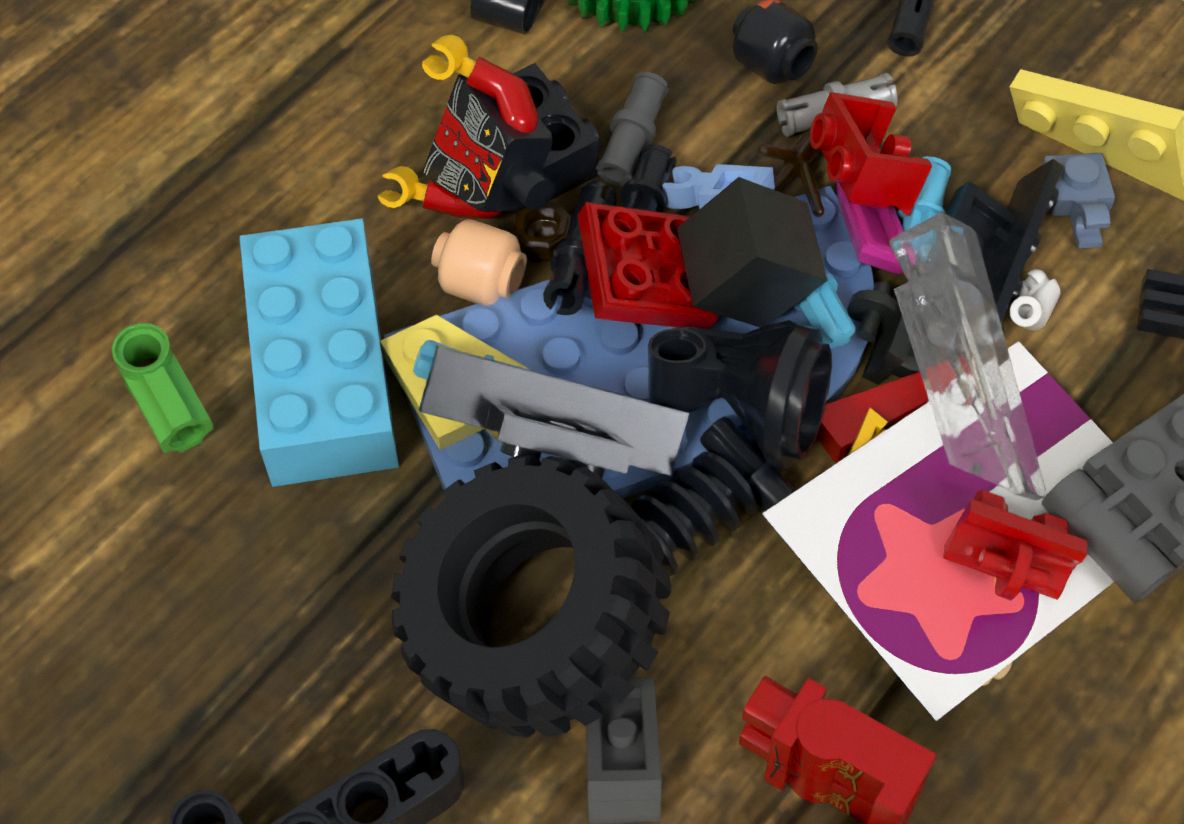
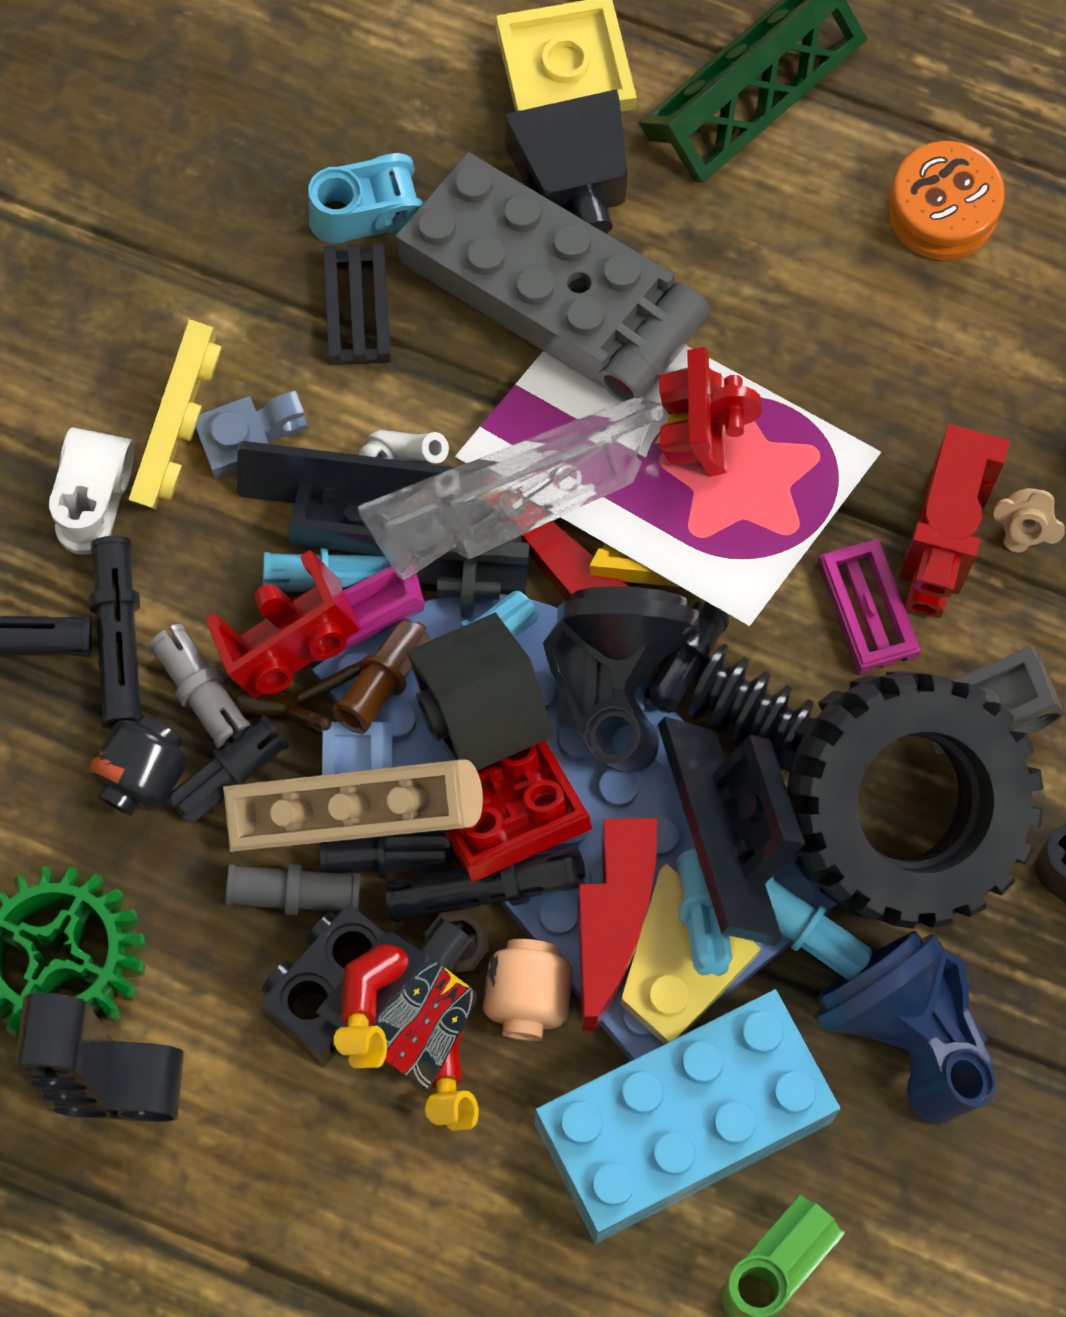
camera: 110 degrees left, 10 degrees up
none -> white piece [49,427,135,554]
none -> black pin [89,536,142,729]
none -> black axle [169,714,290,823]
none -> tan brick [223,759,483,852]
none -> reddish brown axle [332,619,431,734]
none -> red slope [577,818,657,1031]
none -> medium azure axle [765,877,873,980]
none -> dark blue piece [813,931,996,1125]
none -> dark pink tile [817,538,921,675]

